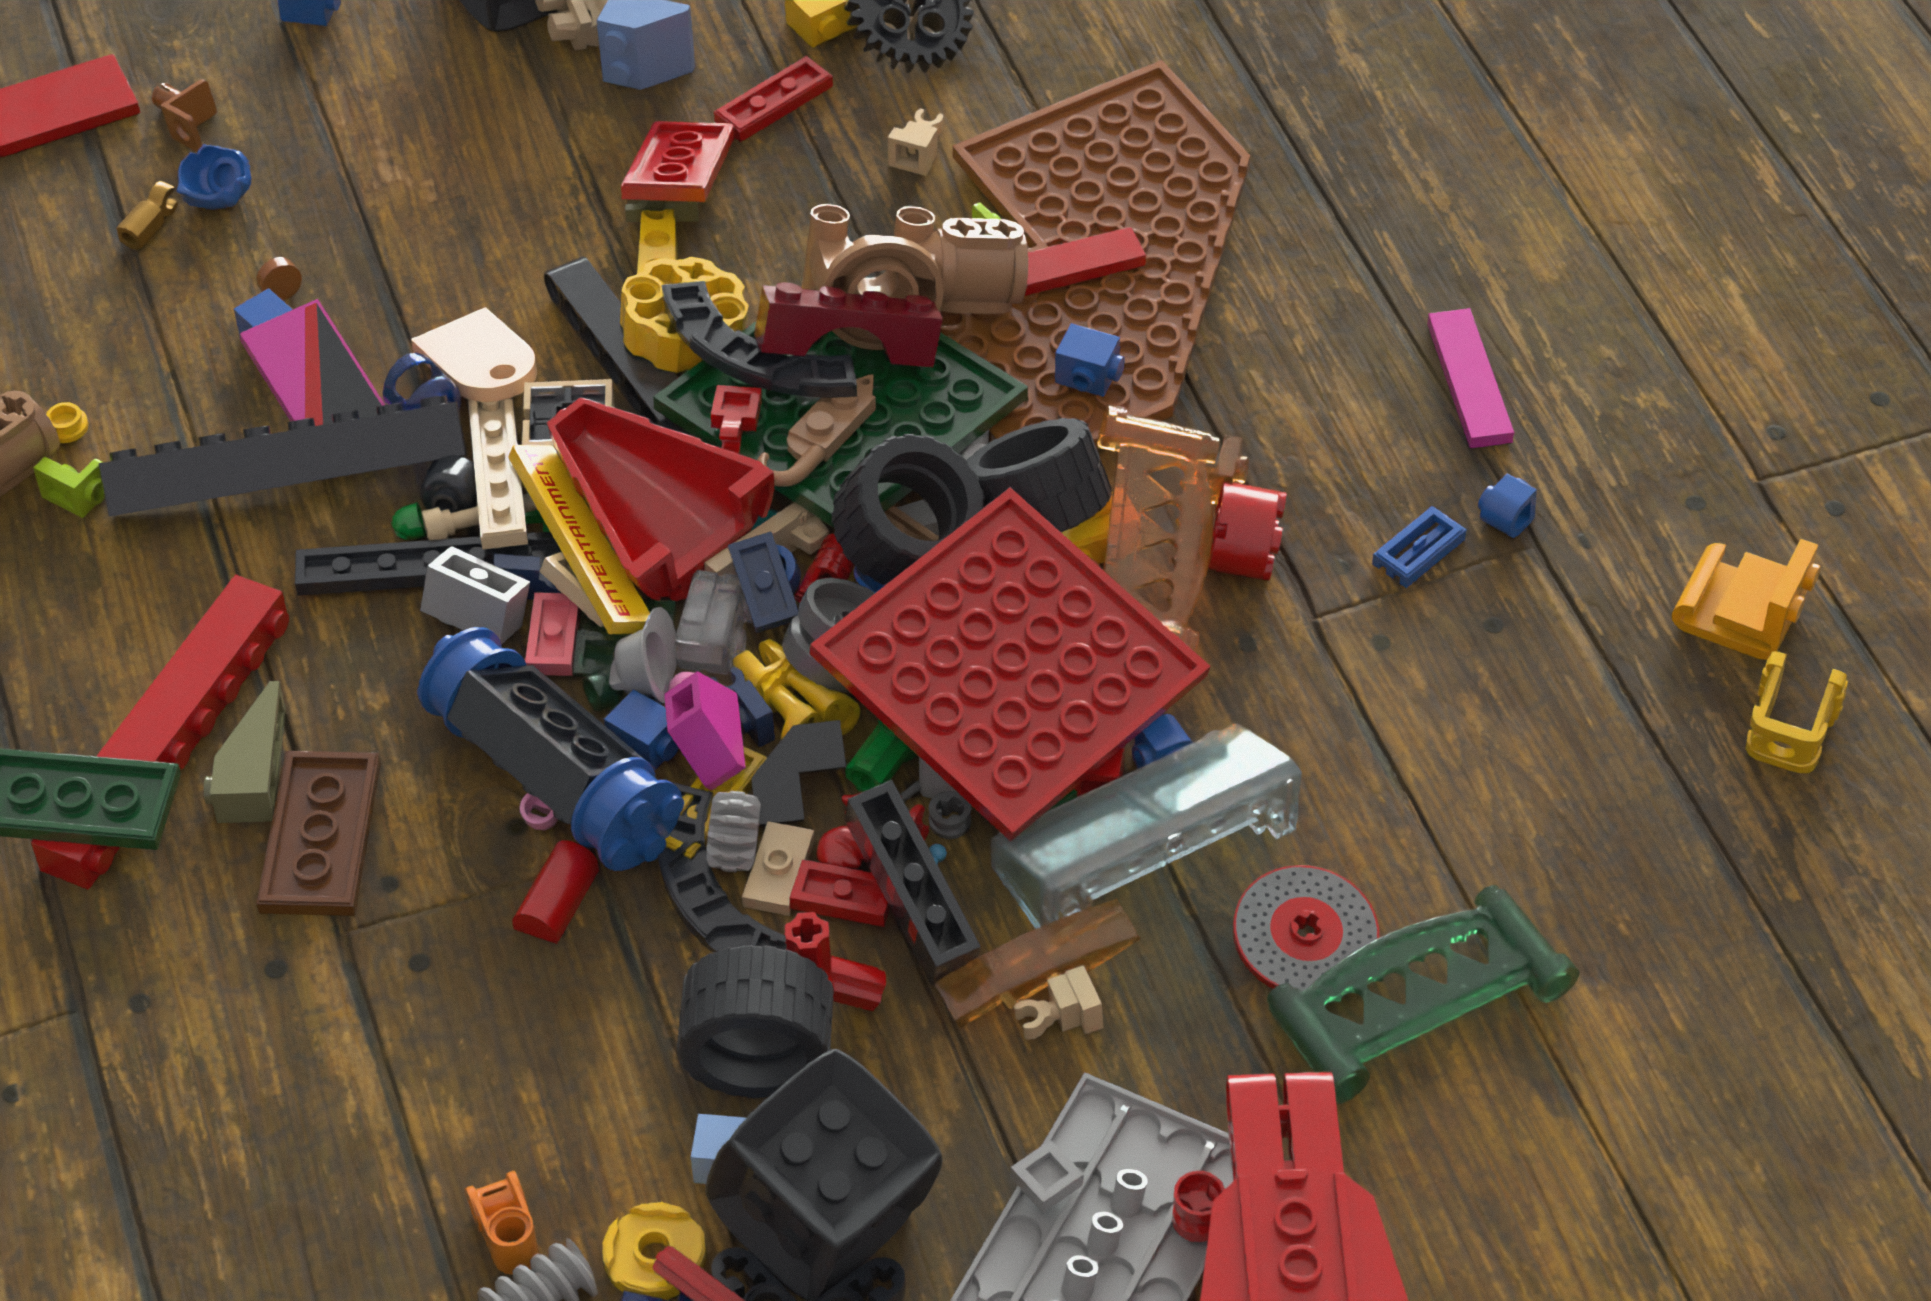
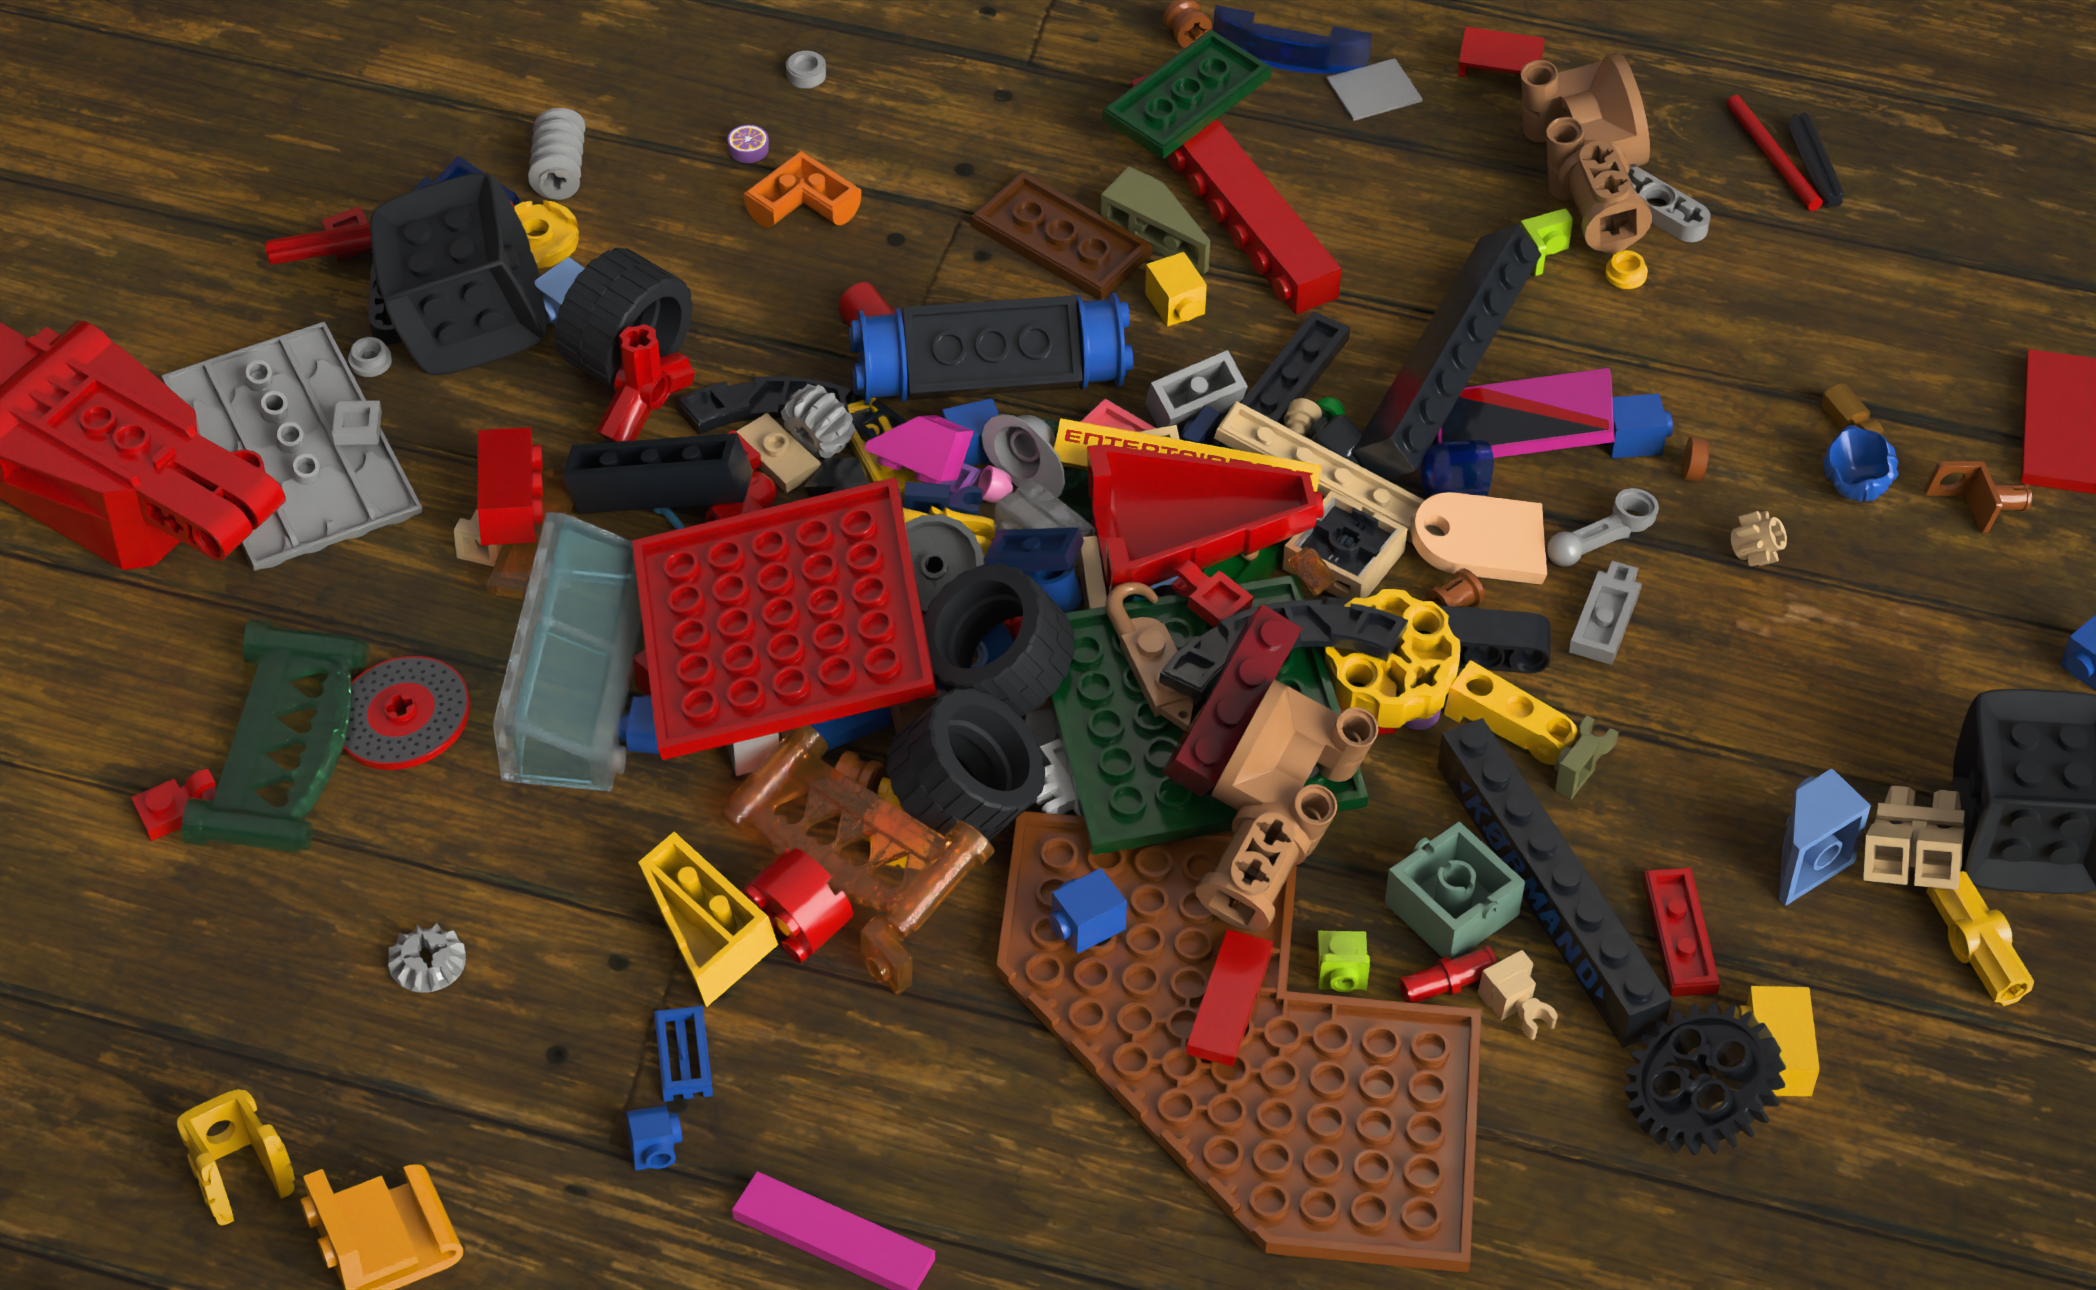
camera: 125 degrees right, 0 degrees up
orange piece [464,1171,539,1275] -> none
red tile [621,121,734,202] -> none
none -> red plate [131,769,221,841]
none -> light grey plate [348,337,392,377]
none -> light grey gear [388,923,466,992]
none -> red brick [477,427,544,546]
none -> yellow wedge [638,832,778,1007]
none -> medium lavender tile [728,125,769,163]
none -> orange brick [744,151,861,228]
none -> light grey tile [786,51,826,88]
none -> yellow brick [1145,252,1207,327]
none -> clear orange slope [1287,546,1337,597]
none -> sand green brick [1385,821,1525,960]
none -> red pin [1398,946,1498,1003]
none -> dark orange bush [1424,568,1485,608]
none -> black brick [1437,718,1672,1048]
none -> light grey piece [1547,488,1659,567]
none -> light grey hinge [1569,560,1642,665]
none -> tan gear [1731,511,1787,566]

